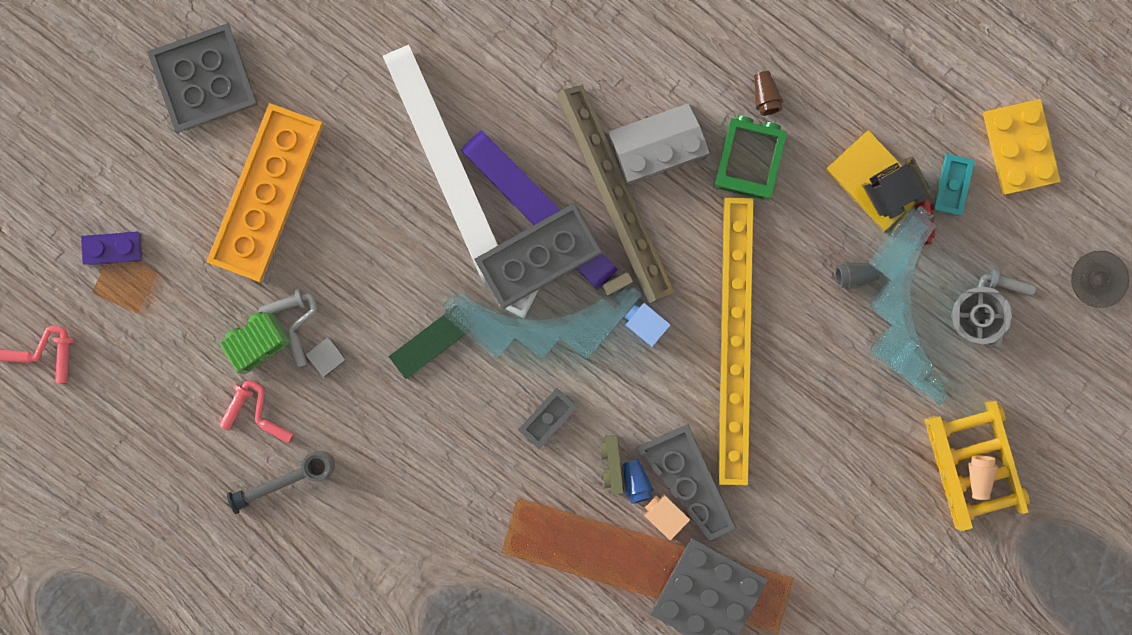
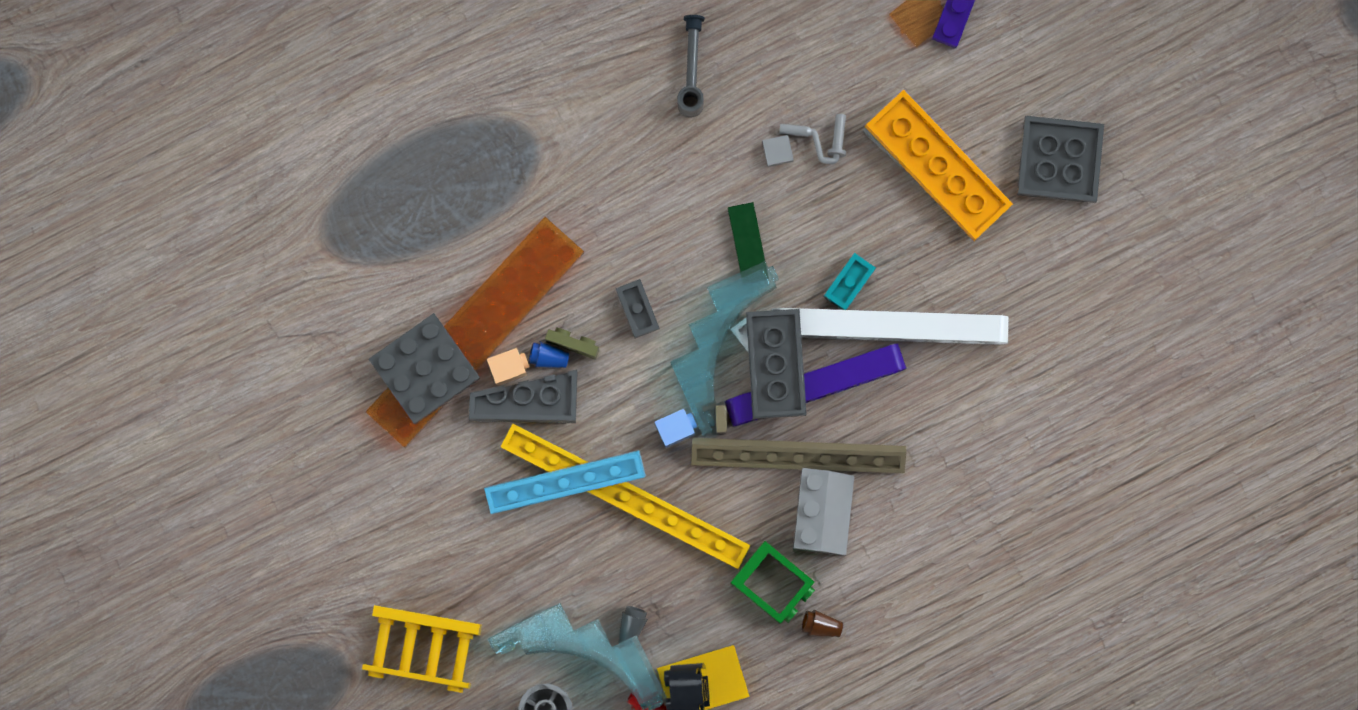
camera: 115 degrees right, 5 degrees down
coral piece [219,380,294,444] -> none
bright green brick [220,311,291,374] -> none
light nougat cone [968,456,998,500] -> none
none -> medium azure tile [484,450,646,514]
none -> teal plate [824,253,876,310]

